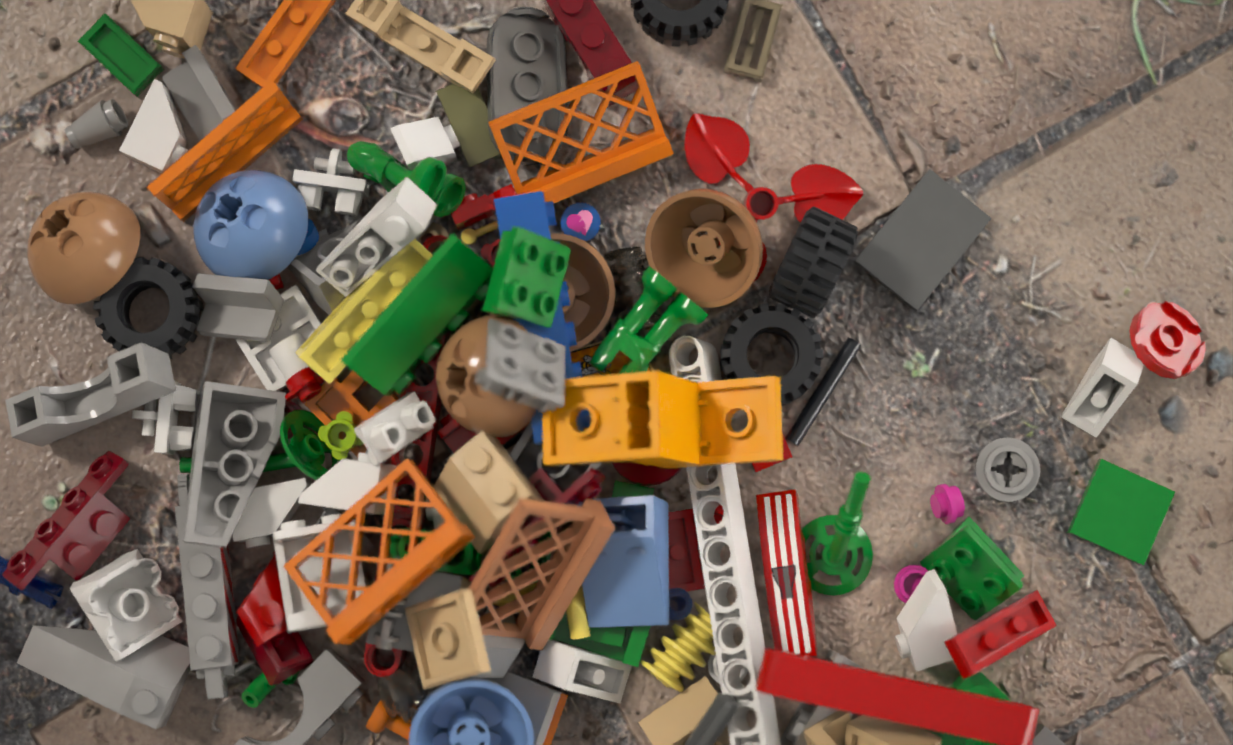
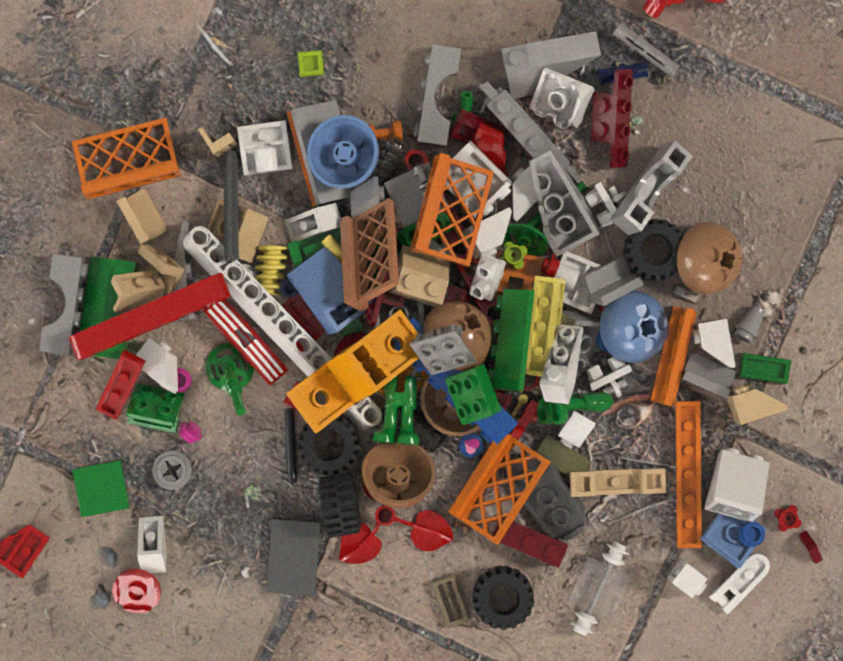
camera: 145 degrees right, 5 degrees up
tan tile [405,588,491,689] -> none

